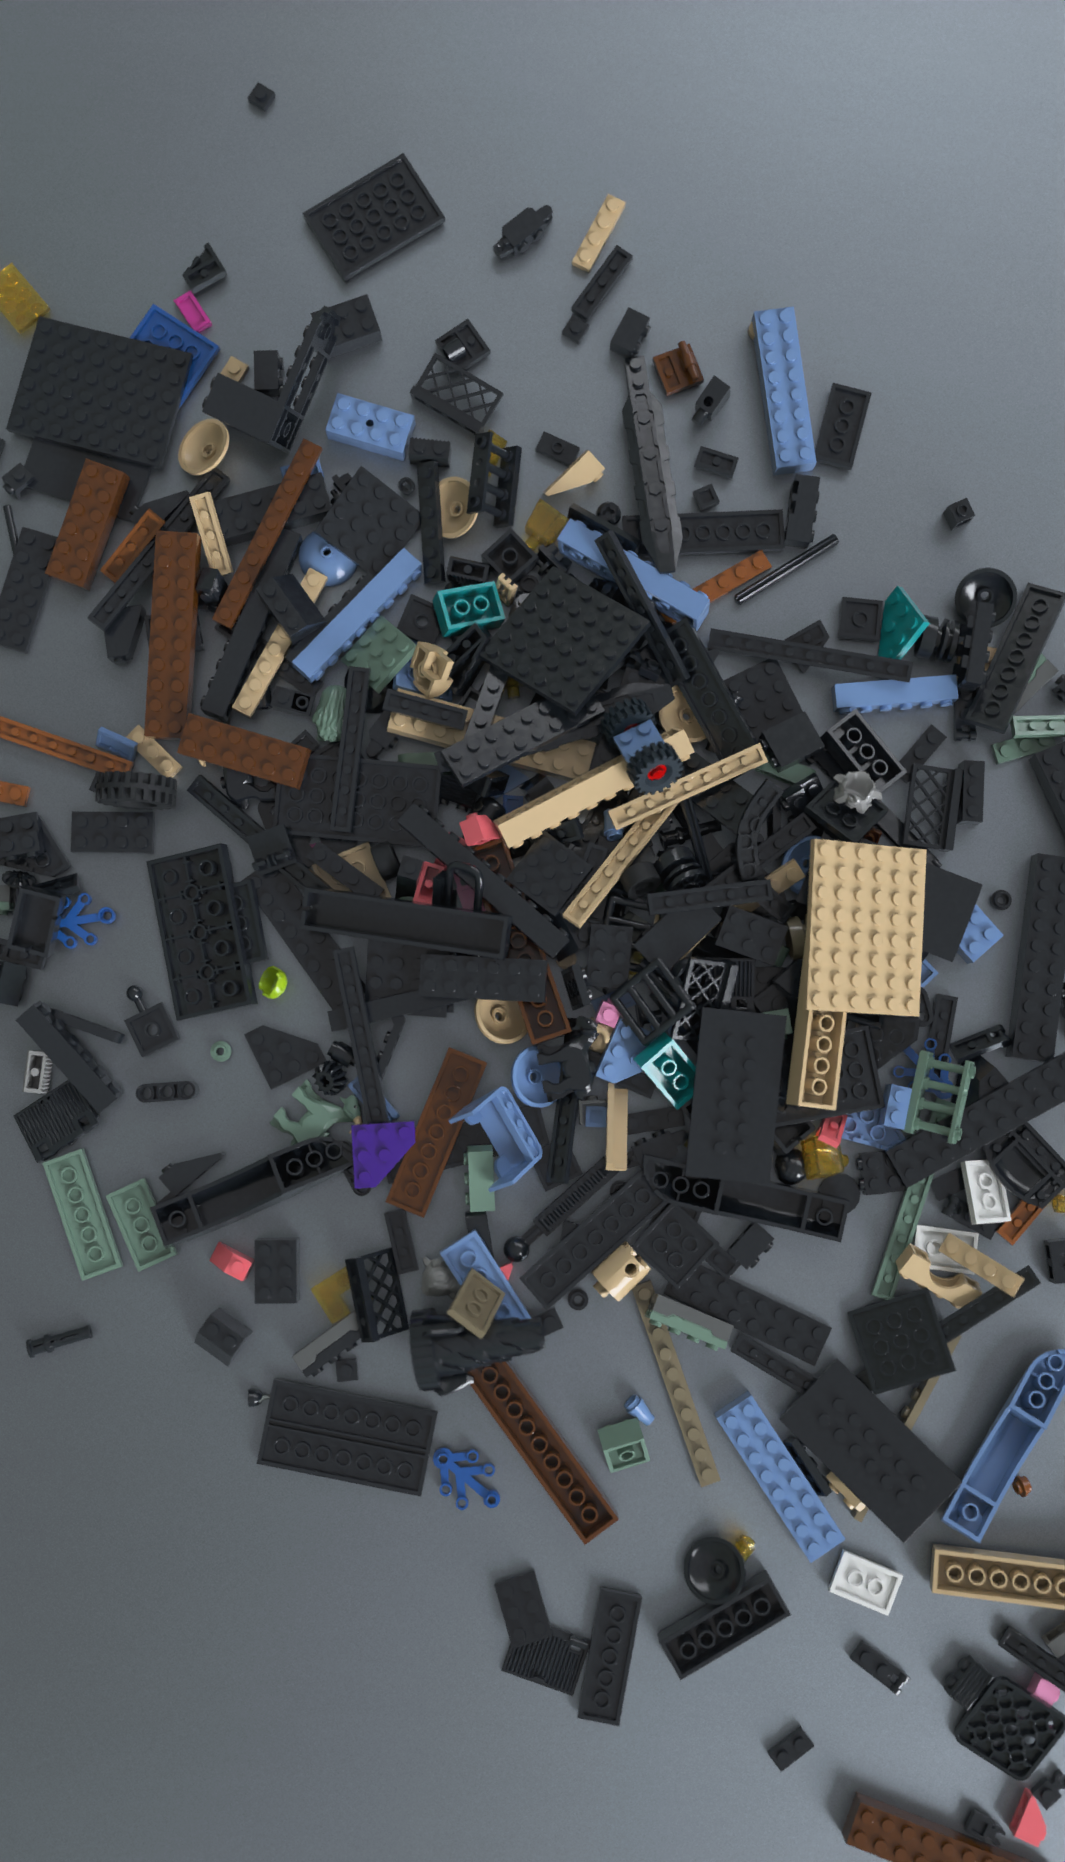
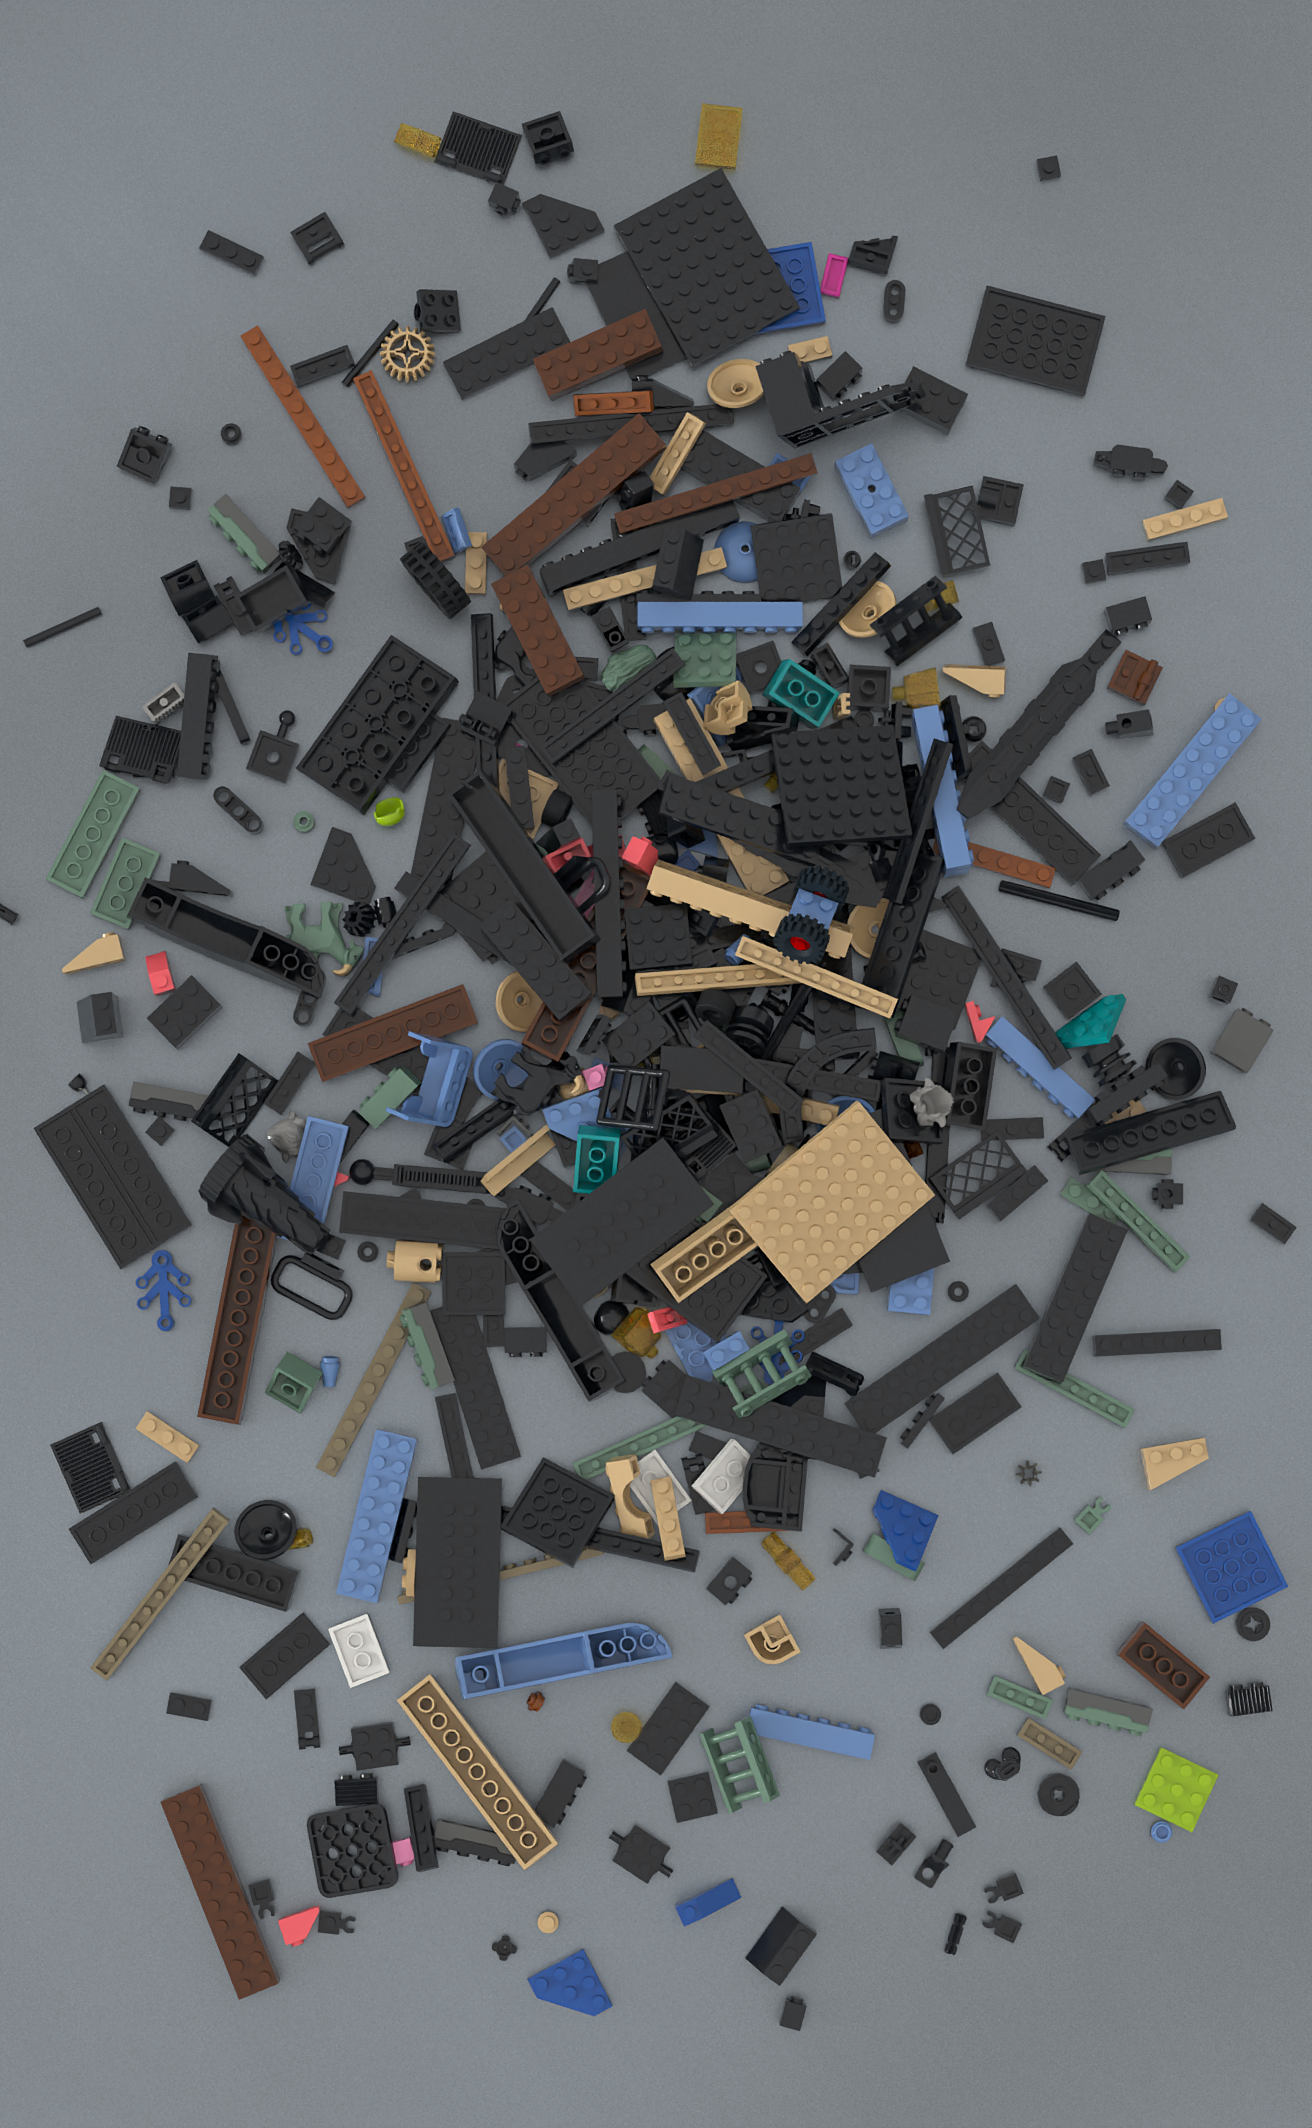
camera: 50 degrees right, 0 degrees up
black plate [71,811,155,854] -> none
clear yellow plate [311,1266,351,1325] -> none
dark purple plate [351,1121,415,1189] -> none
black brick [408,437,451,468] -> none
dark tan plate [447,1268,506,1339] -> none
black plate [494,1571,554,1649] -> none
none -> tan slope [62,932,126,975]
none -> dark tan plate [90,1507,230,1681]
none -> tan plate [135,1411,200,1463]
none -> black tile [239,1612,330,1699]
none -> black bar [271,1253,353,1320]
none -> black plate [339,1722,411,1771]
none -> black plate [883,280,906,322]
none -> coral slope [964,1001,995,1045]
none -> black plate [1164,480,1194,509]
none -> dark grey brick [1210,1008,1274,1074]

